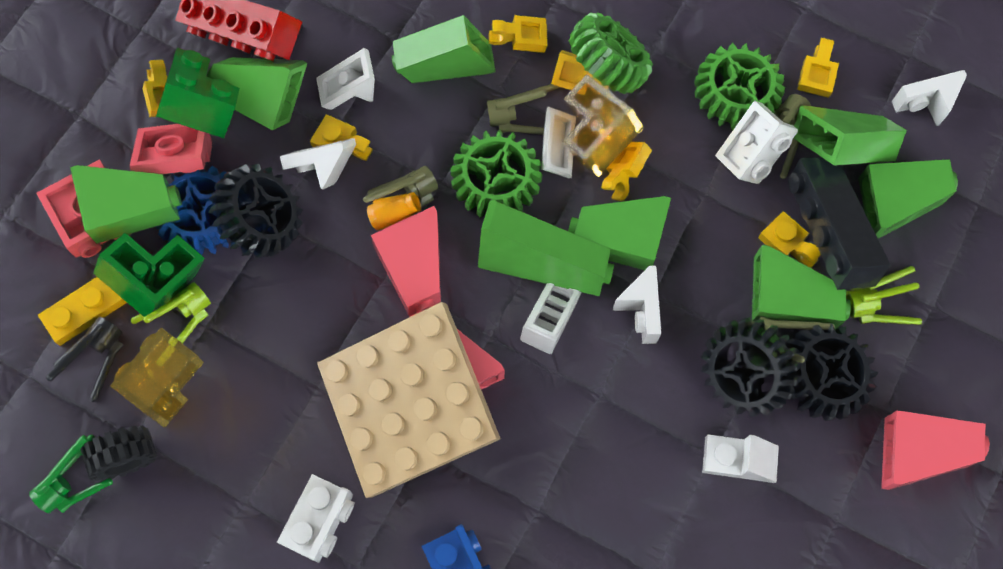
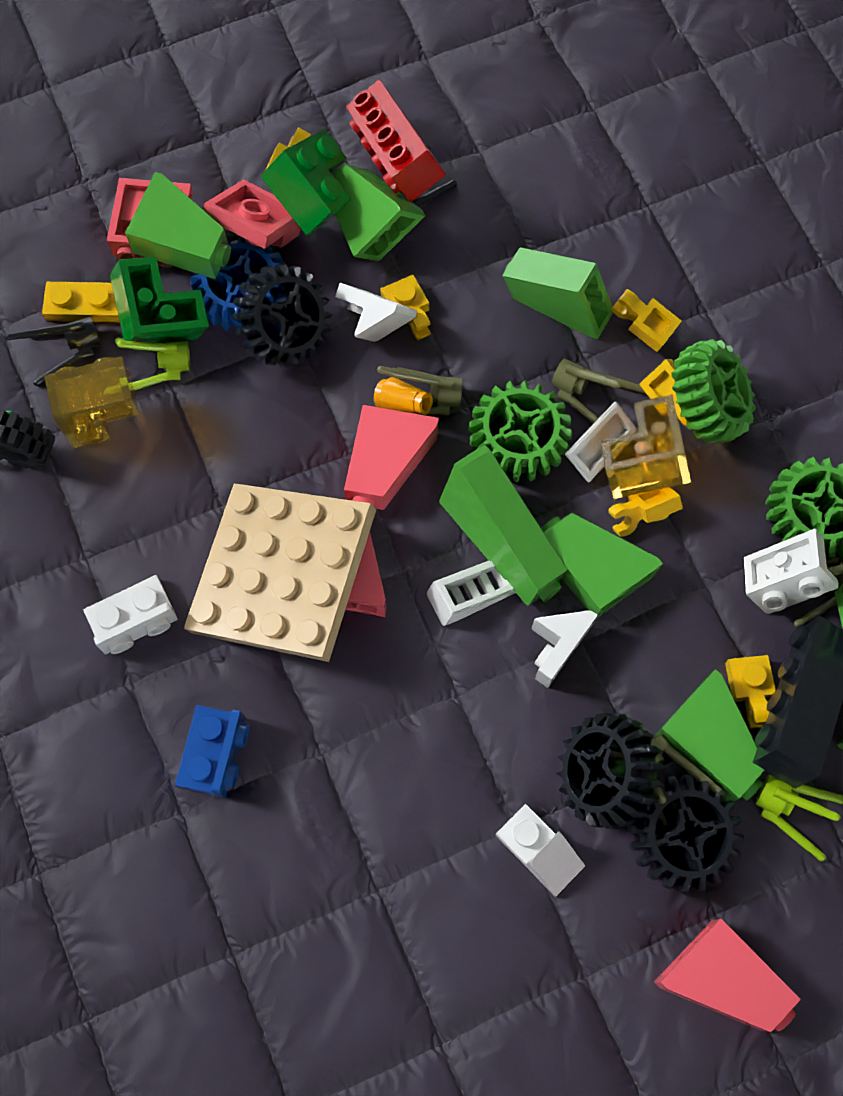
camera: 40 degrees right, 0 degrees up
white slope [316,48,375,110] -> none

